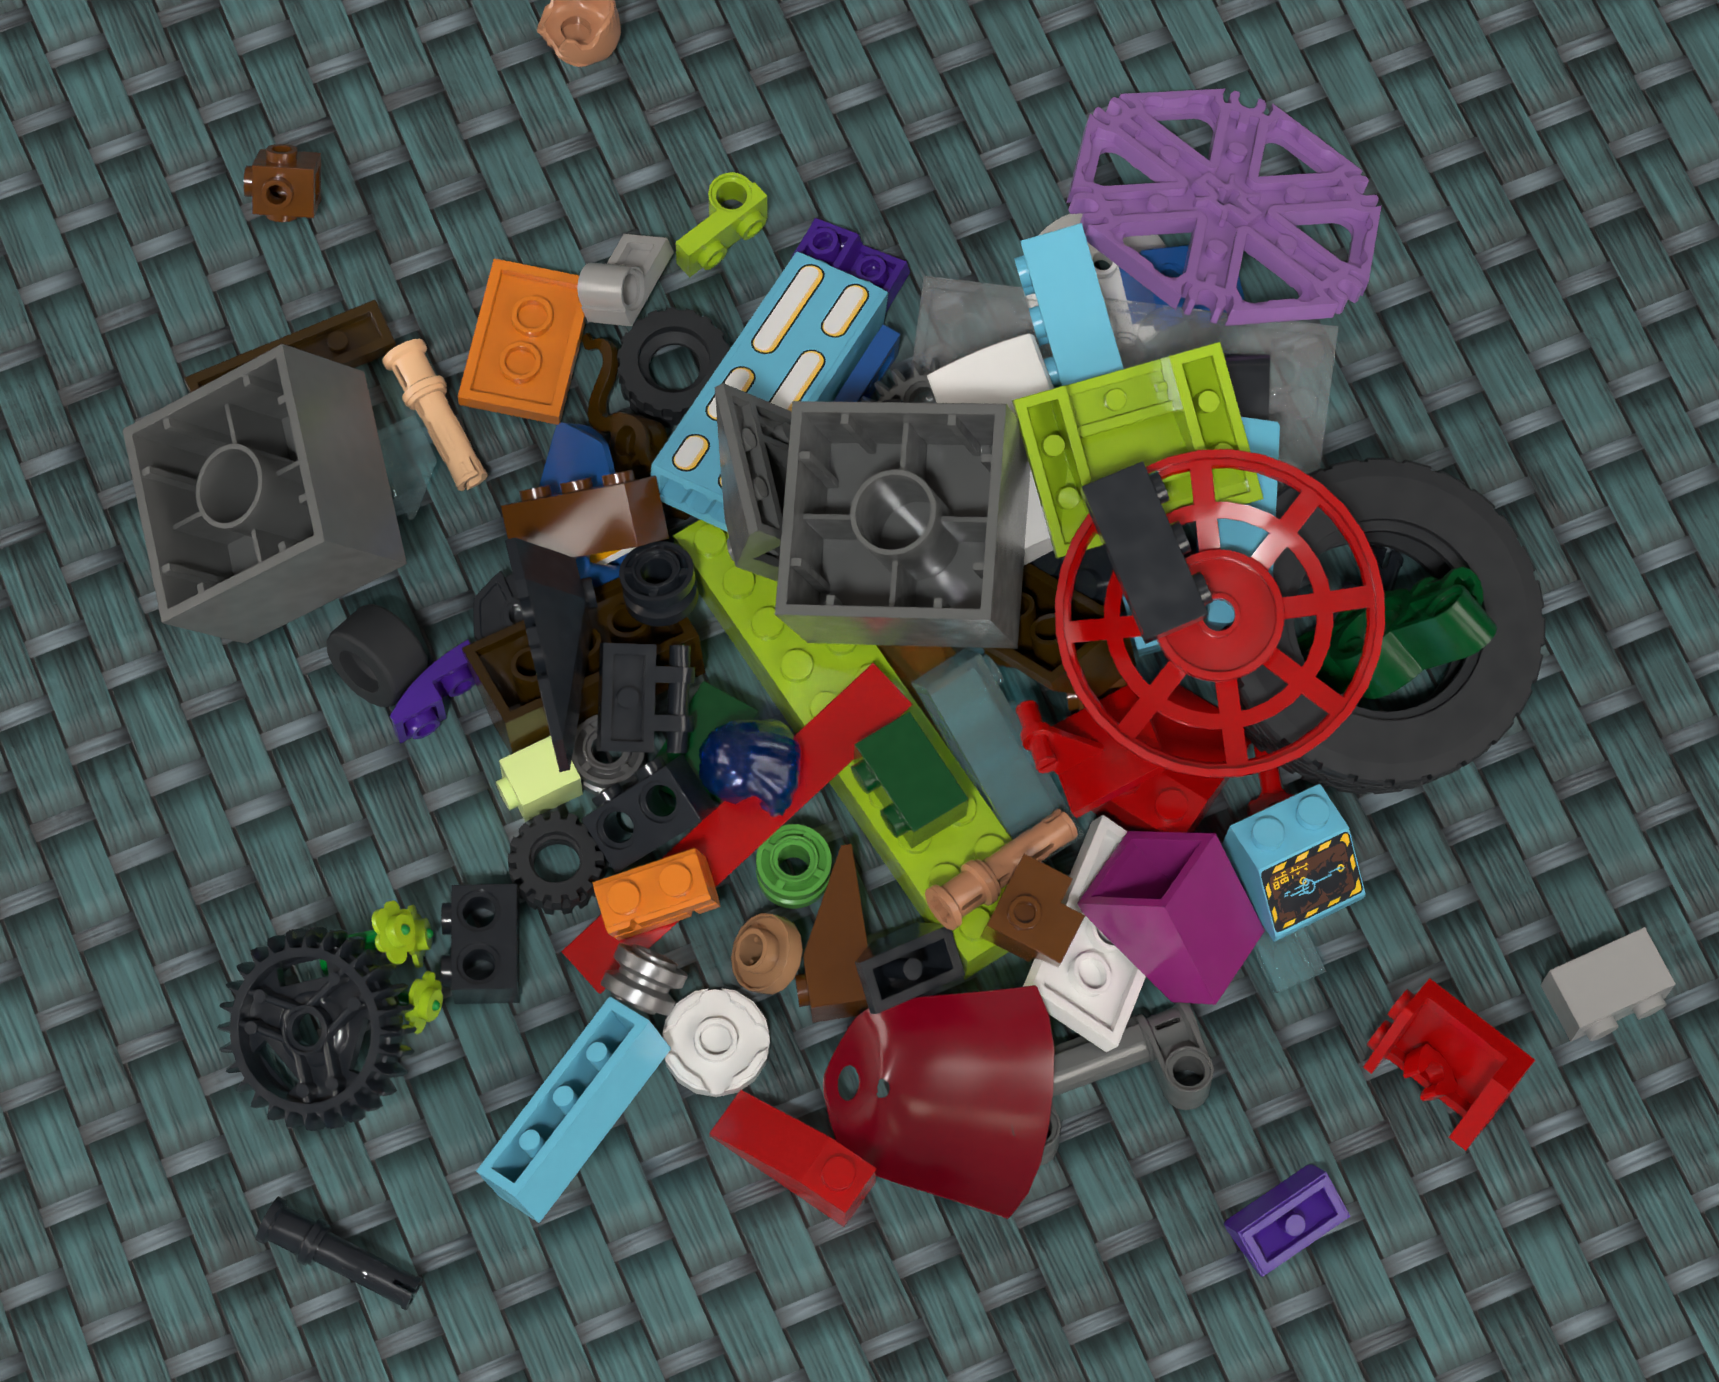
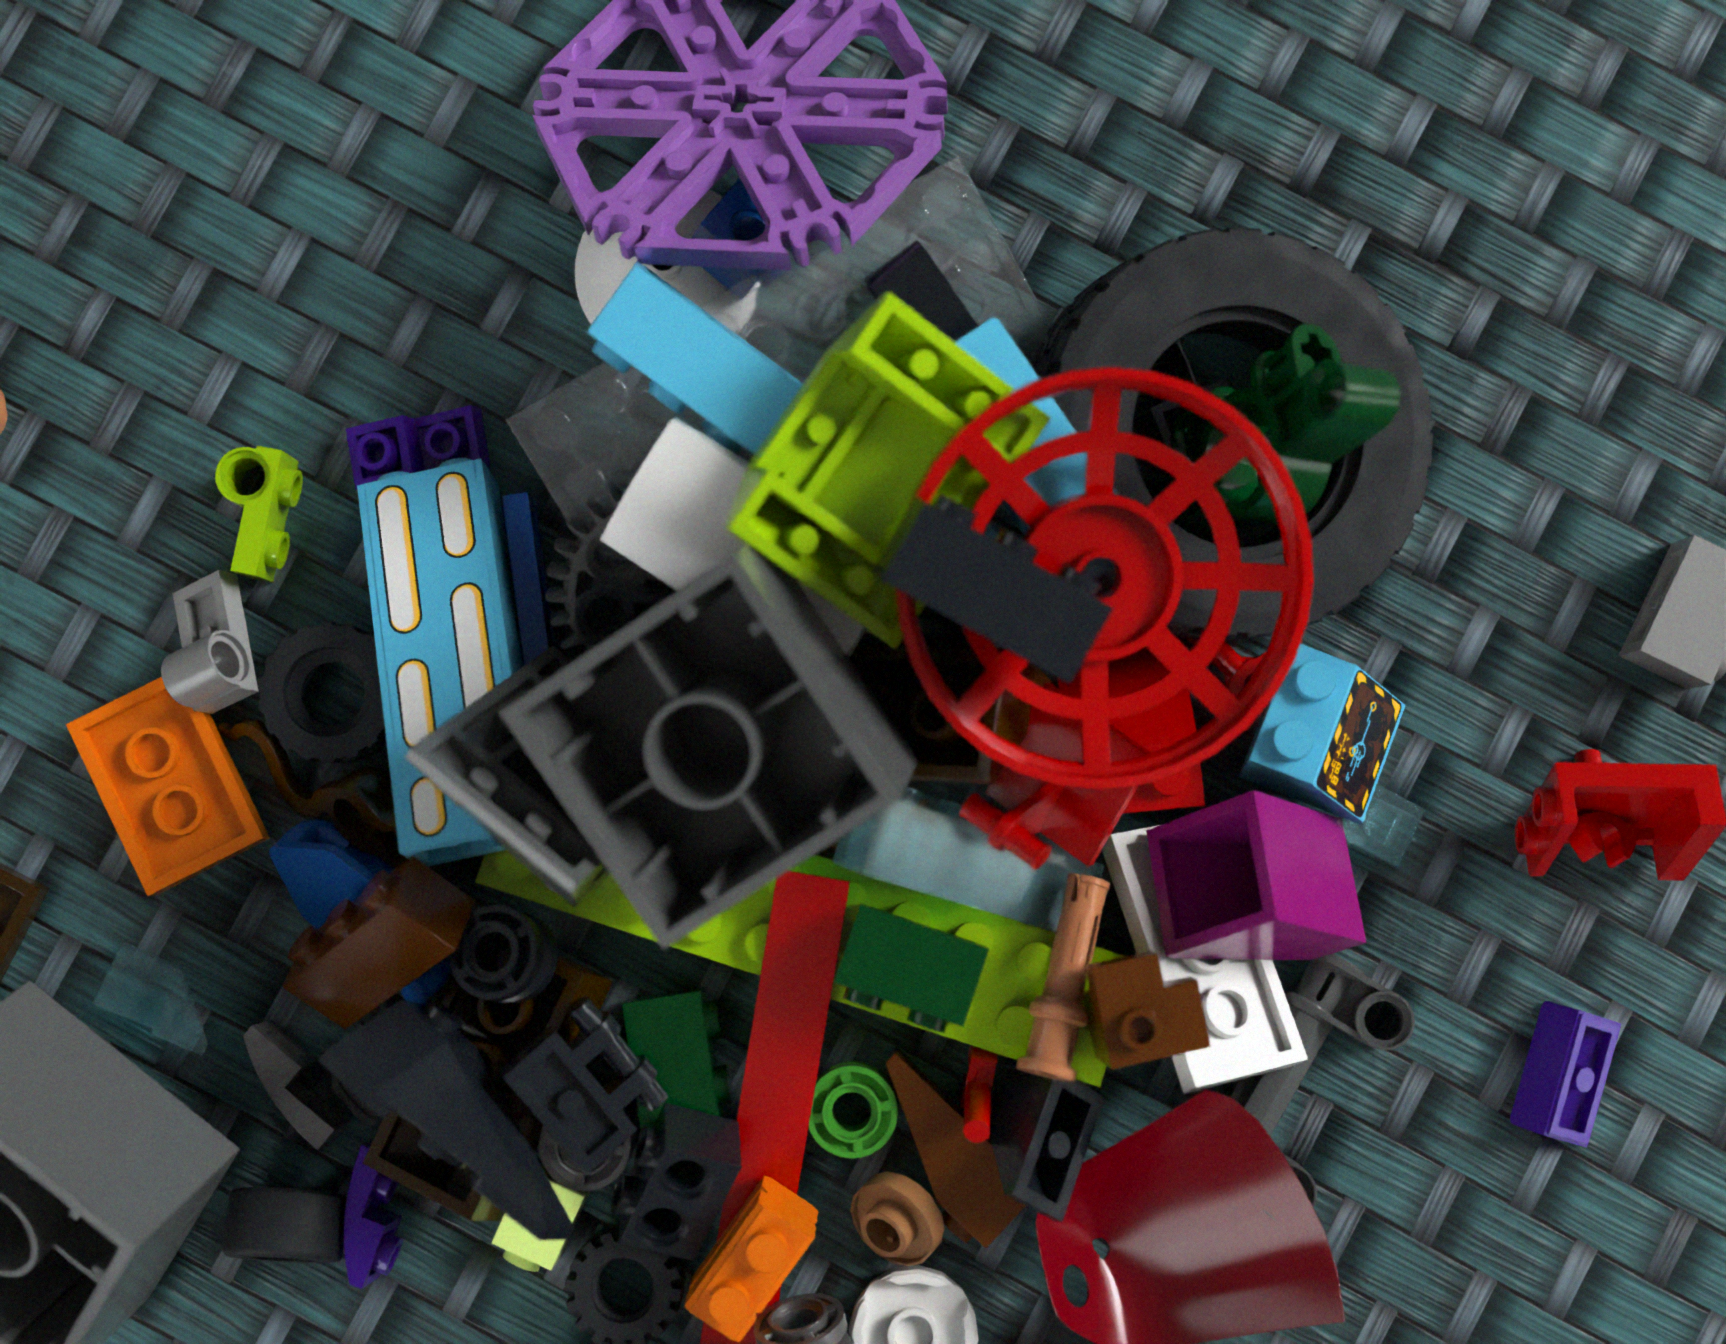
camera: 30 degrees left, 15 degrees up
light nougat pin [382,339,488,491] -> none
clear blue hair [699,719,801,817] -> none
none -> flat silver slope [243,1020,350,1150]
none -> red bar [959,1045,998,1143]

